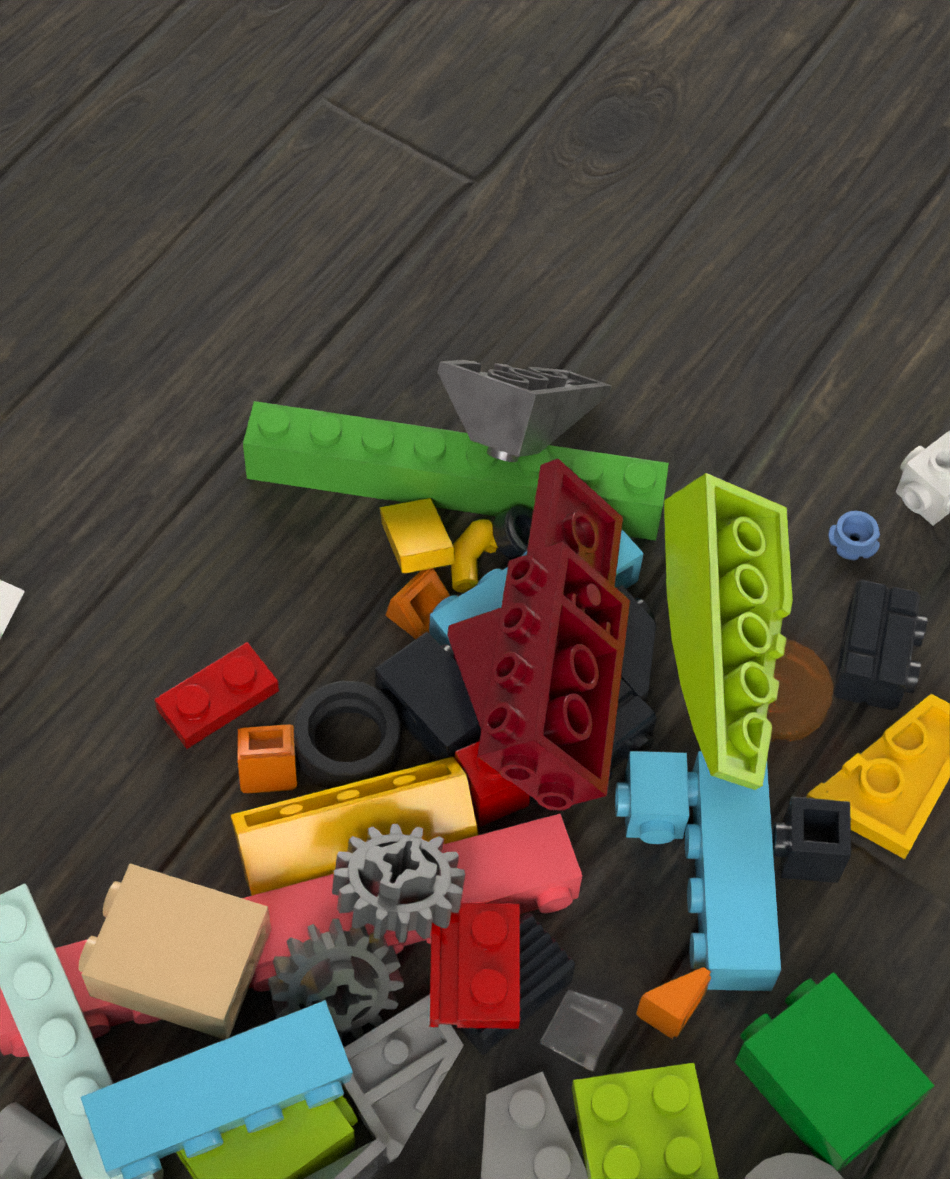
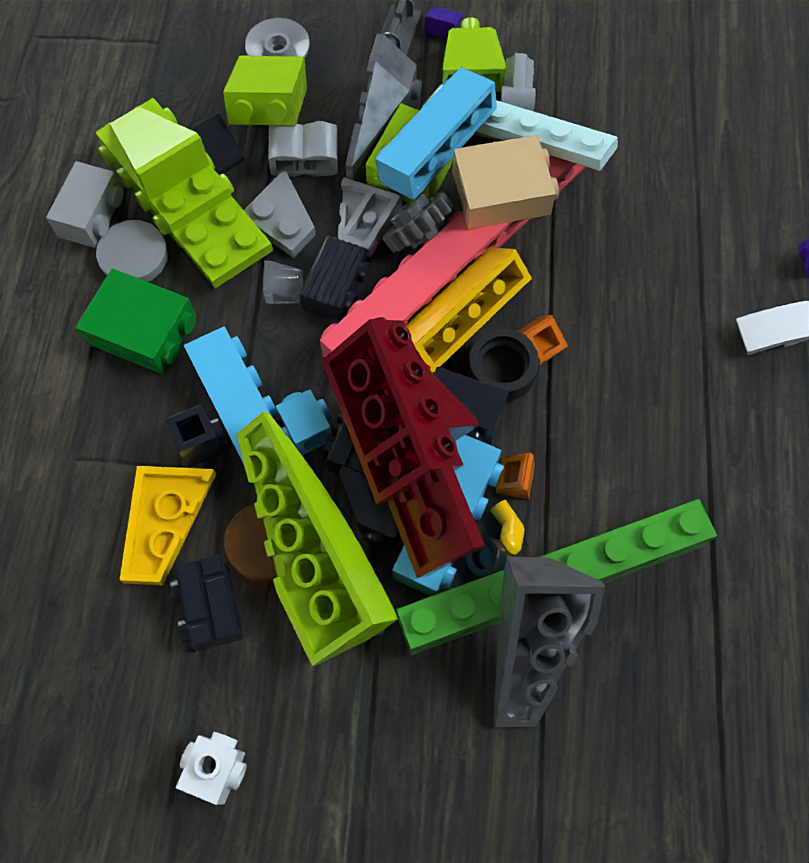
camera: 155 degrees right, 10 degrees up
red plate [154,642,279,749] -> none
dark grey gear [332,824,465,943] -> none
yellow tile [380,498,455,573] -> none
red plate [429,903,520,1029] -> none
orange slope [636,967,711,1039] -> none
medium blue plate [828,511,880,560] -> none

